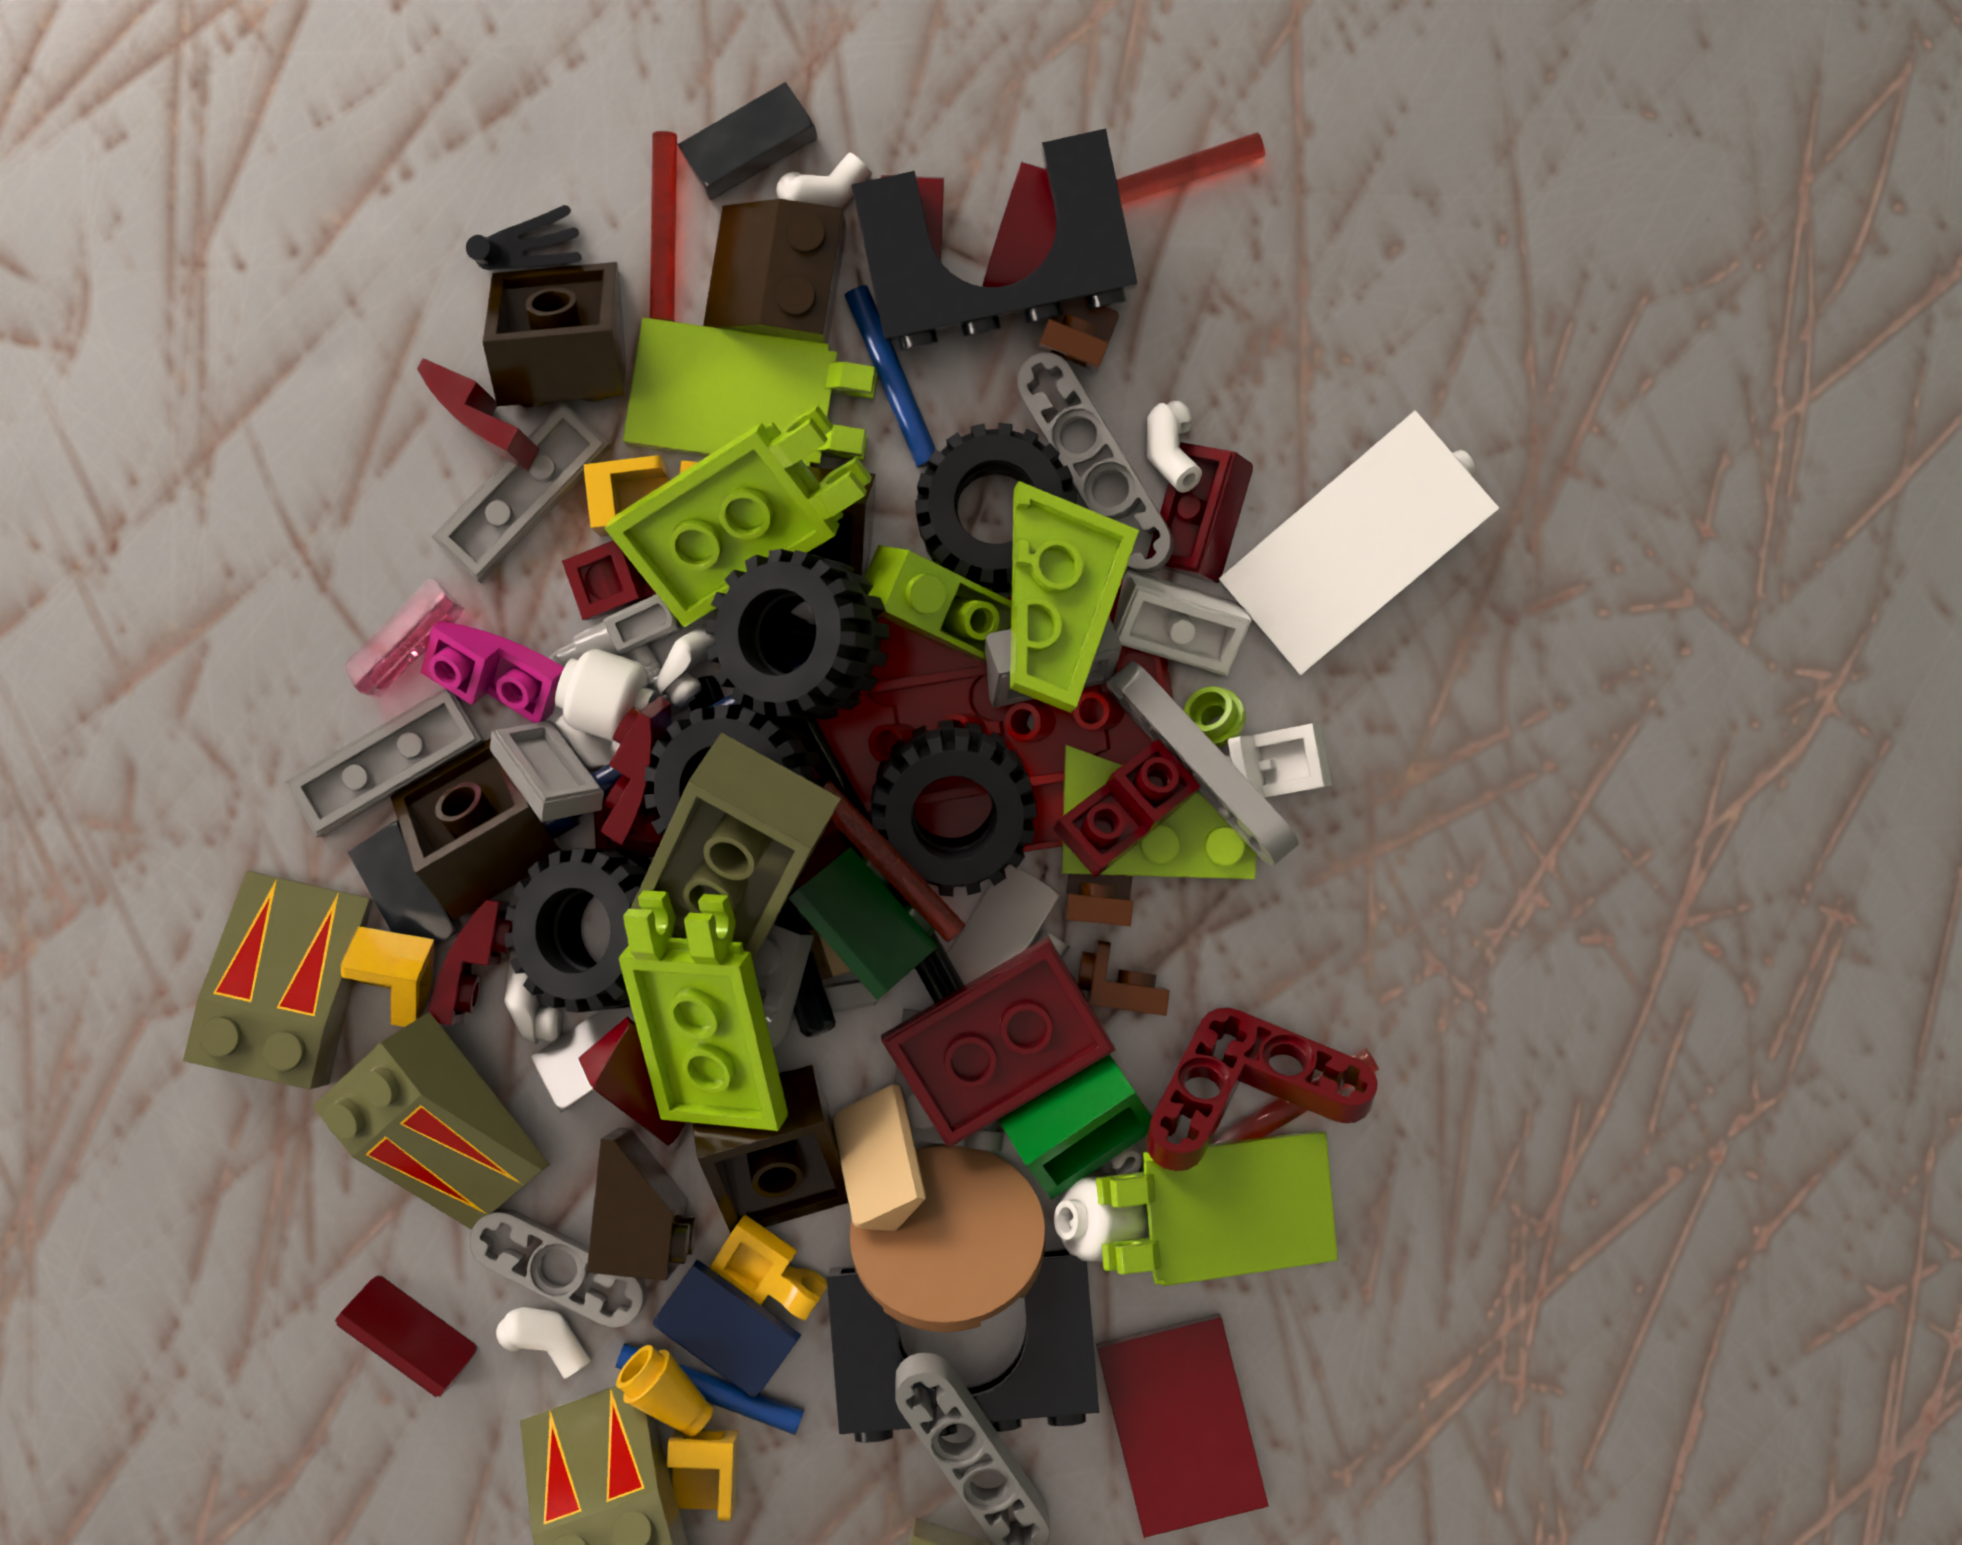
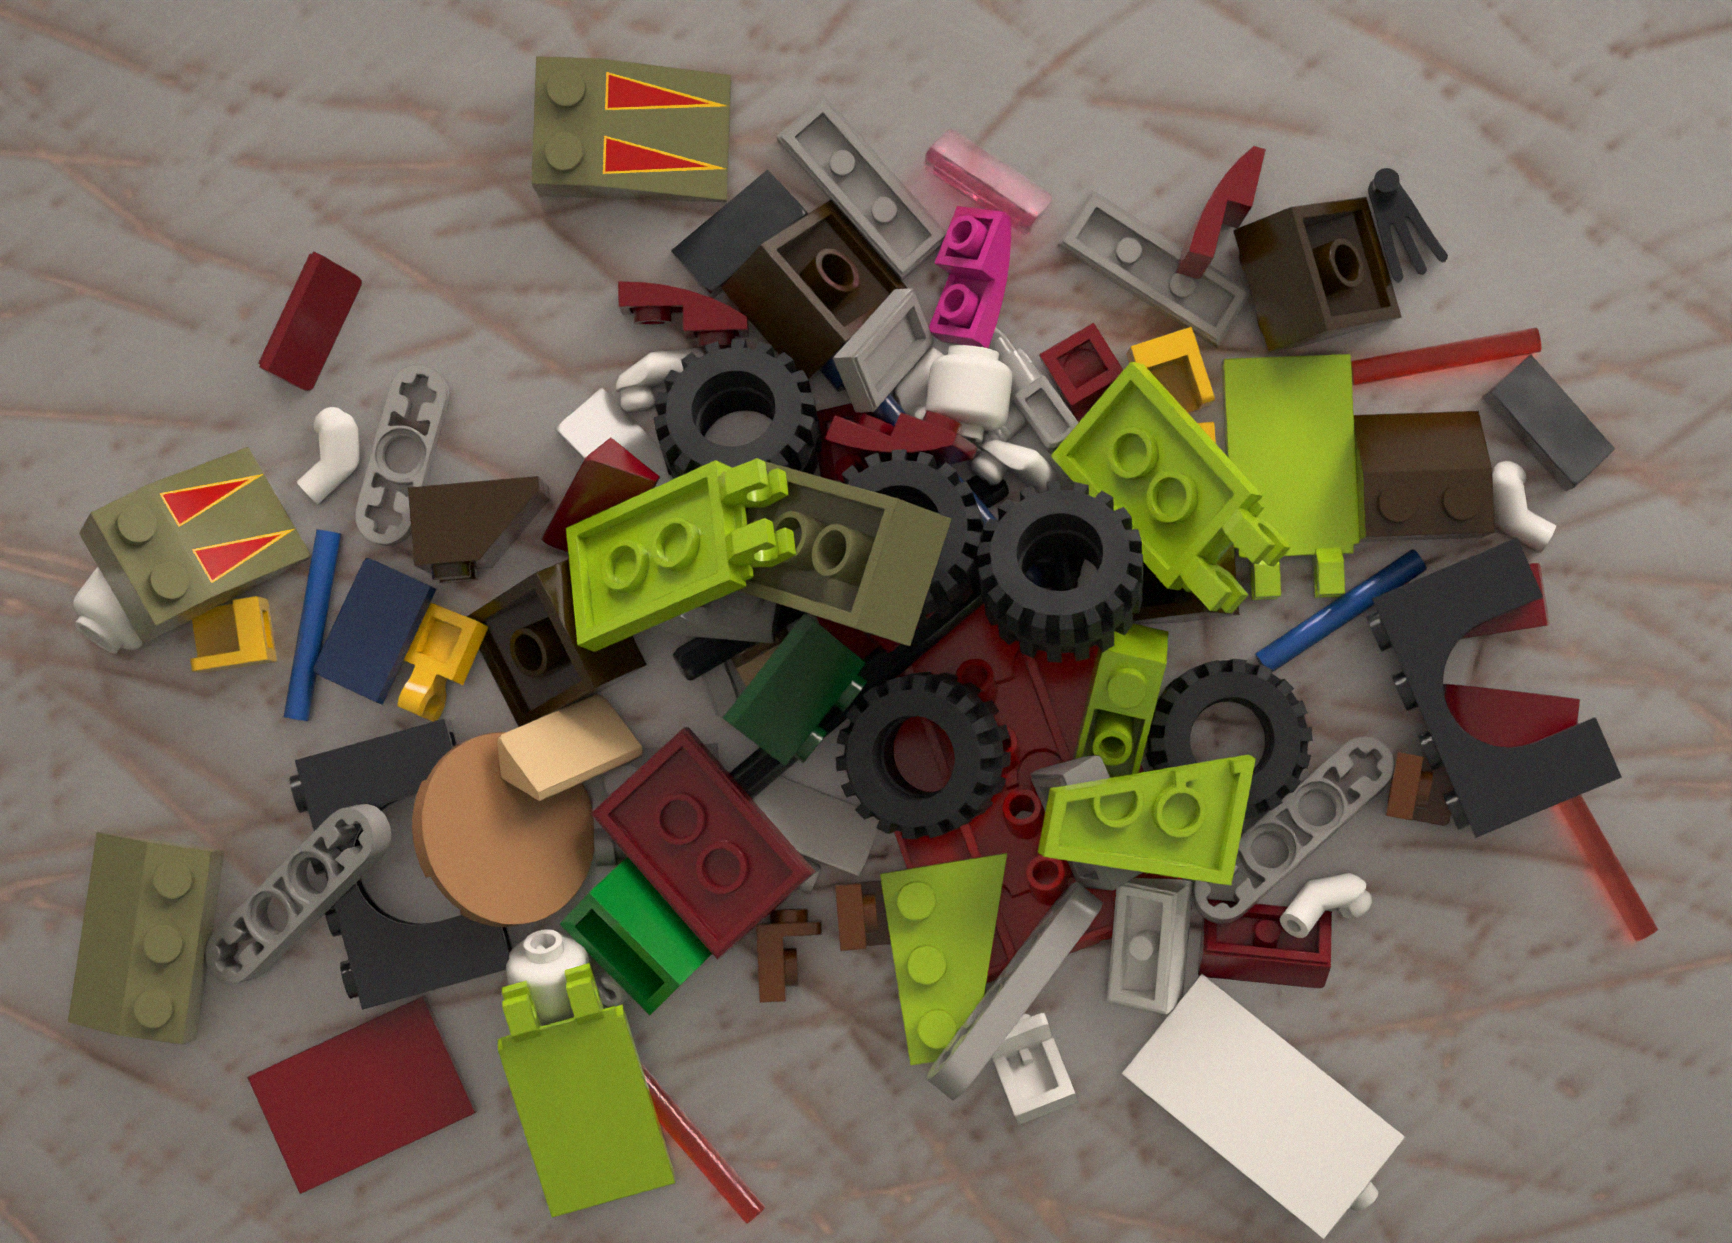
camera: 75 degrees right, 0 degrees up
olive slope [312,1012,550,1229] -> none
yellow panel [341,926,434,1027] -> none
yellow cone [616,1345,713,1437] -> none
clear red bar [821,781,966,943] -> none
dark red slope [1053,738,1201,878] -> none
dark red beam [1146,1007,1378,1171] -> none
lime plate [1184,686,1246,748] -> none

